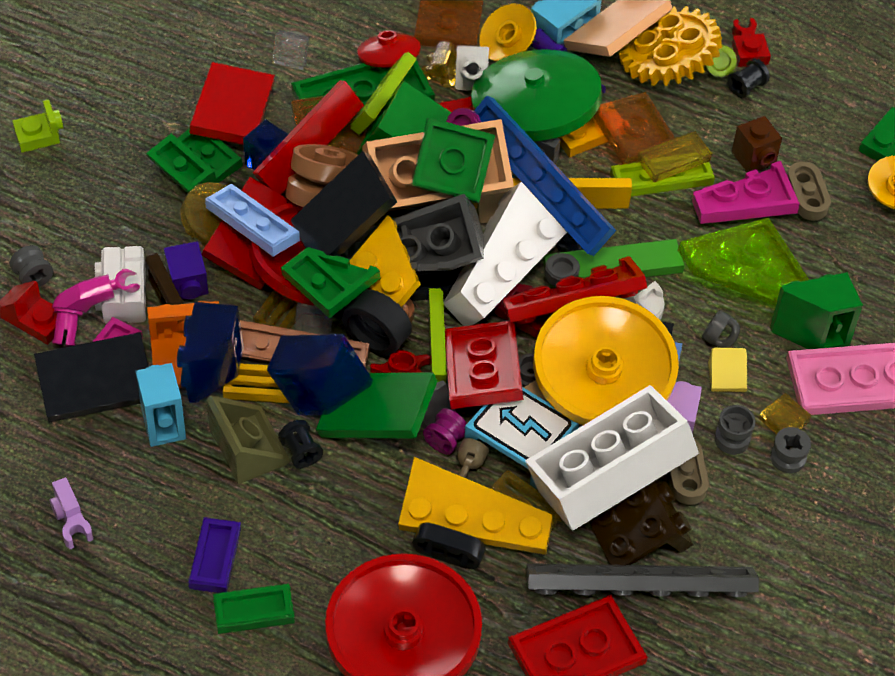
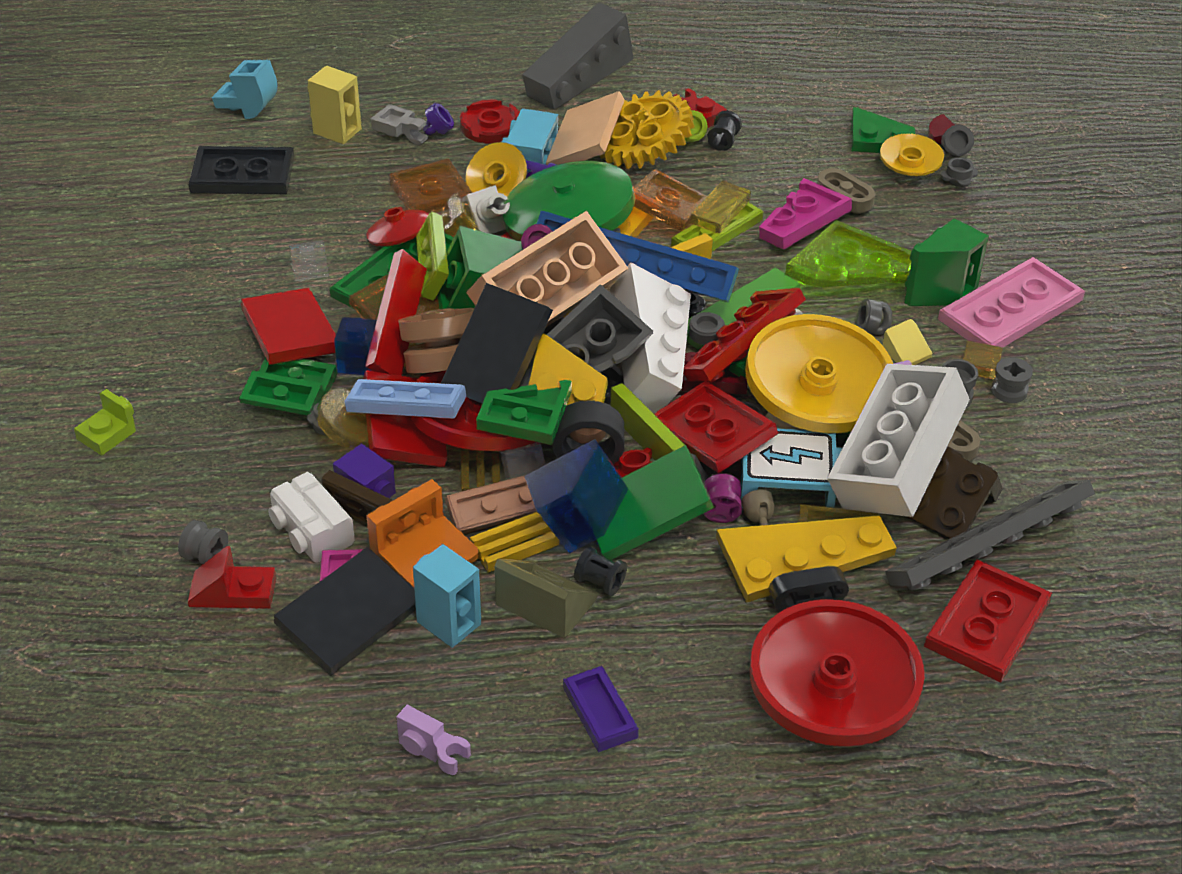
camera: 30 degrees left, 10 degrees down
dark pink arm [52,269,140,347] -> none
clear blue slope [177,302,244,403] -> none
green tile [213,583,295,634] -> none
green tile [411,117,495,203] -> none
reddish brown brick [731,116,782,172] -> none

